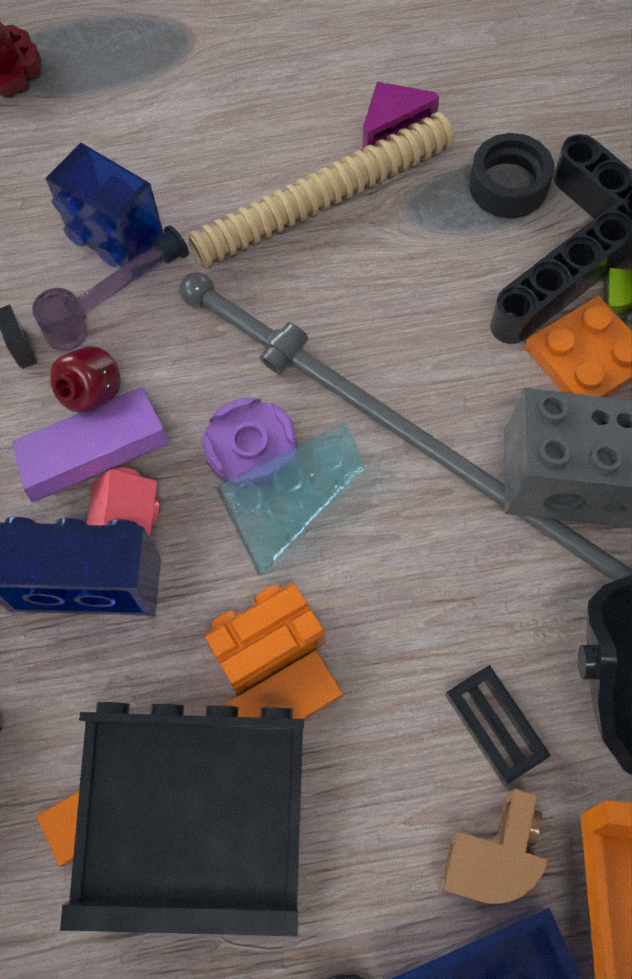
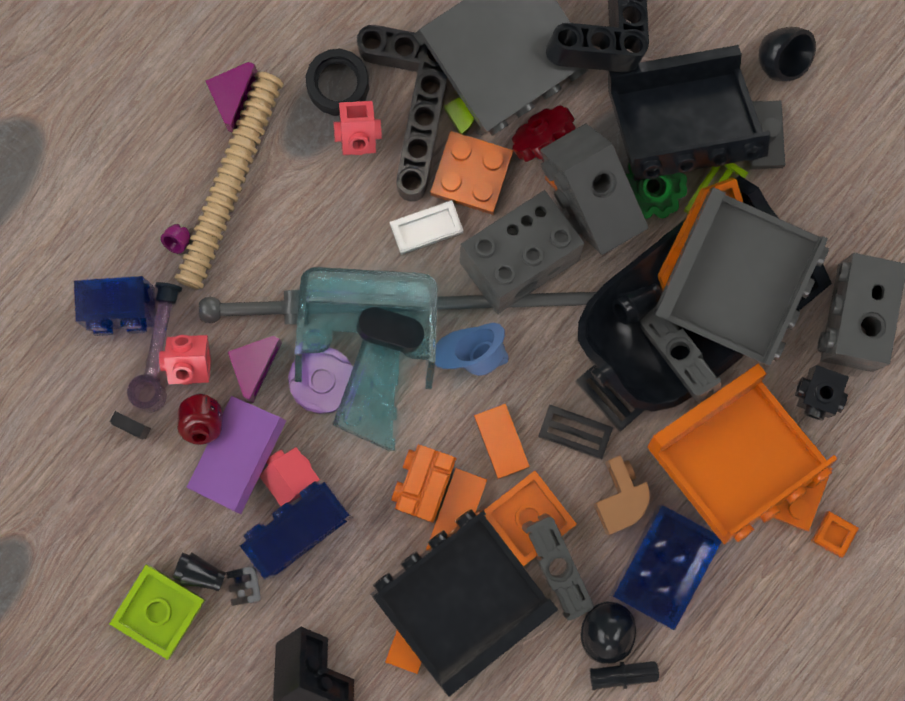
camera: 45 degrees left, 15 degrees up
none -> coral brick [159,335,211,385]
none -> magenta hinge [160,224,190,254]
none -> magenta slope [228,336,282,403]
none -> clear light blue windscreen [295,267,438,390]
none -> coral brick [334,101,382,155]
none -> black tile [356,307,424,353]
none -> white tile [390,200,464,255]
none -> medium blue piece [431,323,509,376]
none -> orange tile [474,403,530,479]
none -> orange plate [483,470,577,566]
none -> dark grey piece [522,513,594,620]
none -> black tile [575,366,644,432]

